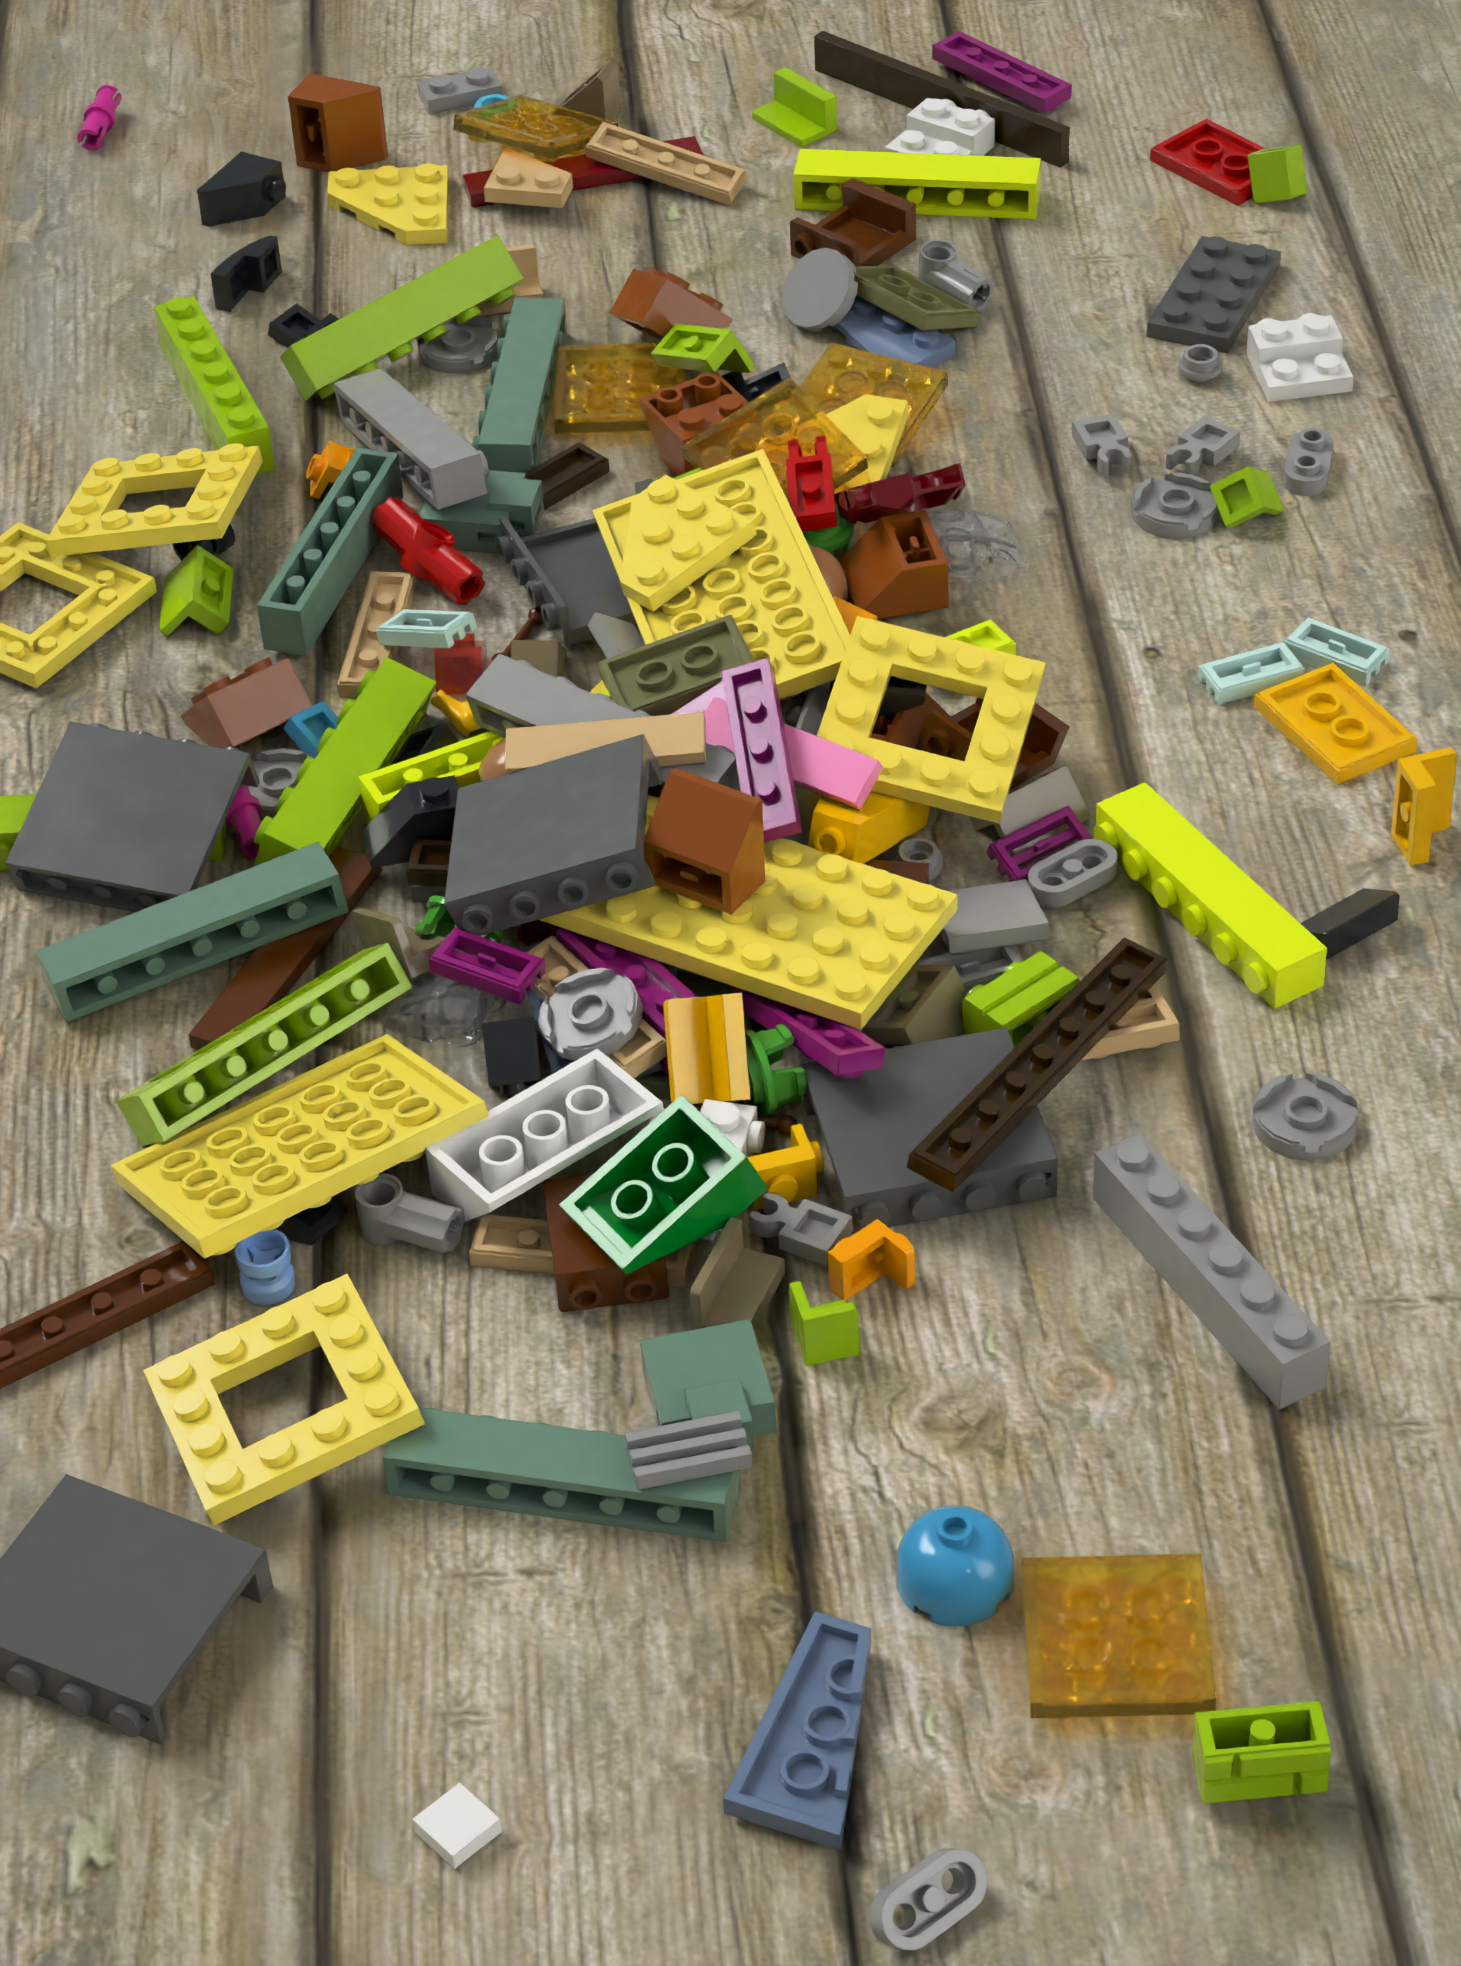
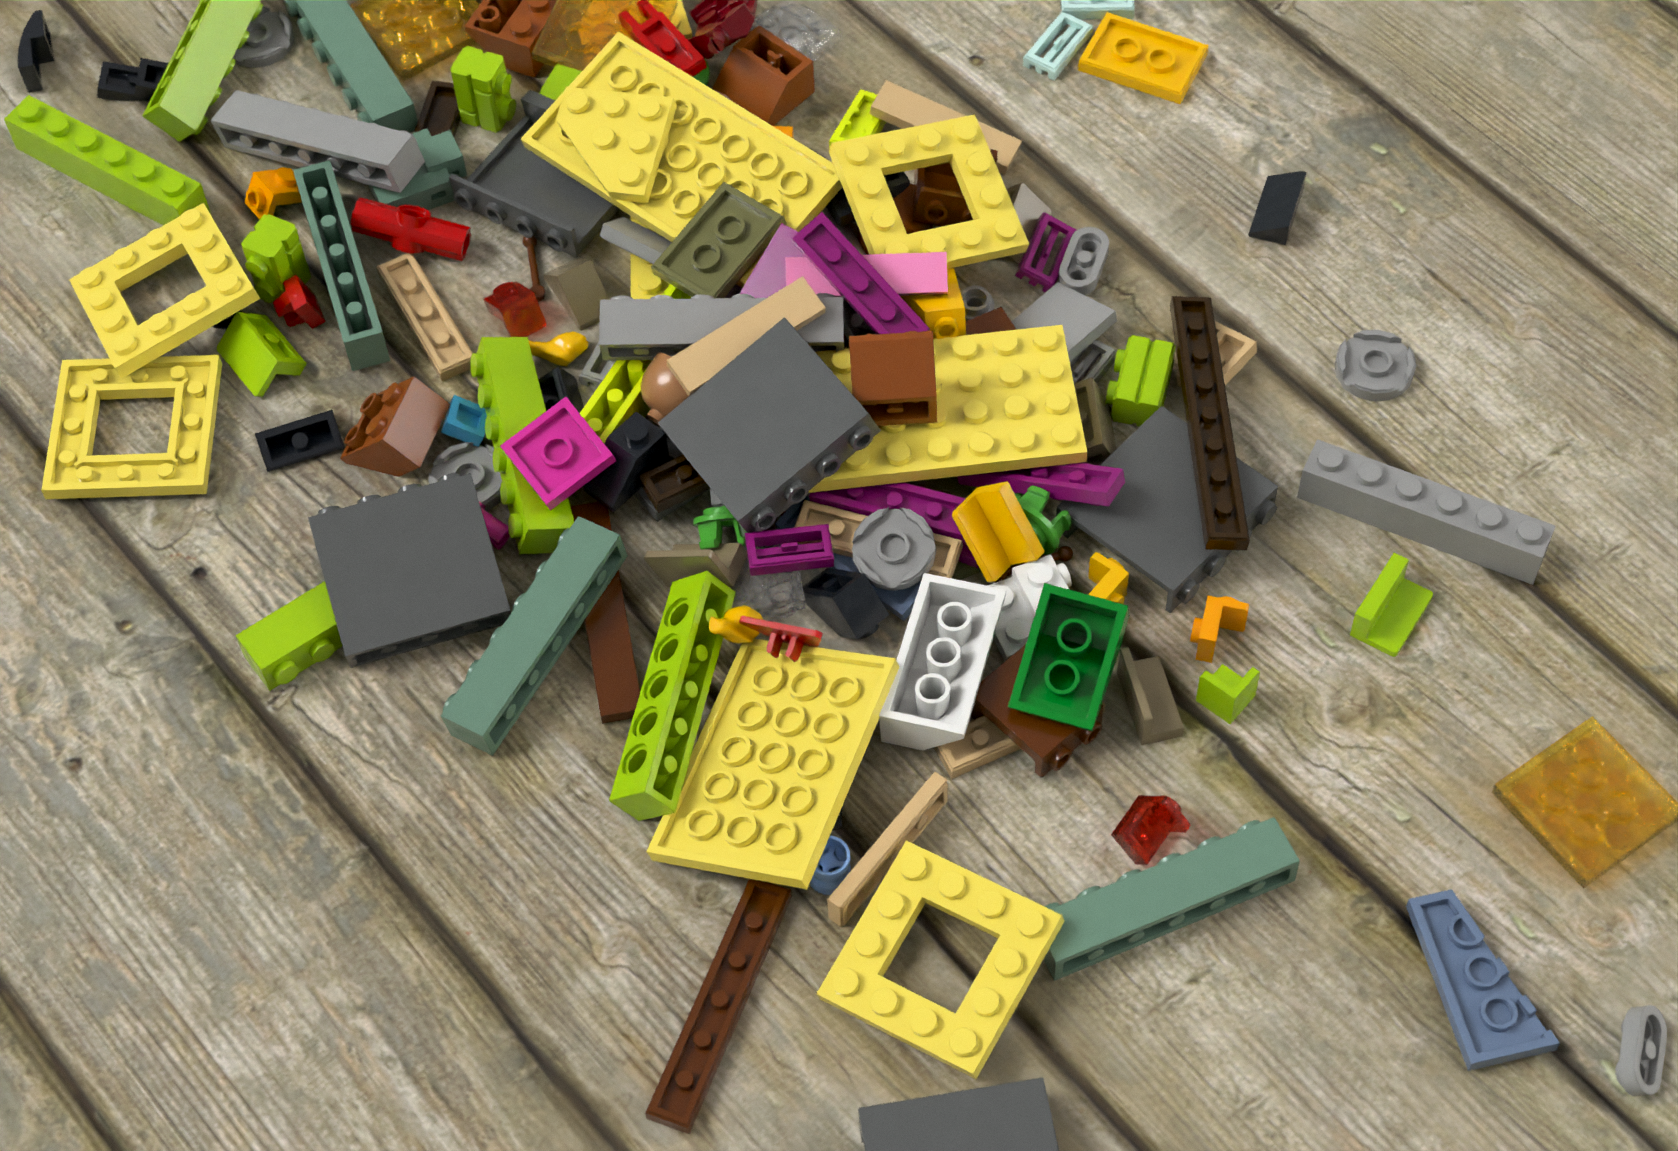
camera: 35 degrees left, 15 degrees up
light grey piece [354,1173,465,1253] -> none
light aqua tile [375,609,478,648] -> none
light grey tile [625,1411,753,1490] -> none
sand green piece [640,1319,776,1452] -> none
light grey plate [749,1193,853,1267] -> none
dark azure cylinder [896,1505,1014,1626] -> none
neon yellow brick [1093,782,1327,1009] -> none
yellow panel [1391,747,1457,866] -> none
none -> lime brick [241,214,311,303]
none -> black slope [255,410,345,472]
none -> red tile [273,275,326,329]
none -> lime brick [450,46,516,133]
none -> dark pink plate [500,397,616,511]
none -> yellow animal [709,605,763,644]
none -> red piece [739,616,823,662]
none -> tan tile [827,772,948,927]
none -> tan tile [869,80,1022,175]
none -> clear red bracket [1111,795,1191,865]
none -> lime panel [1350,553,1433,657]

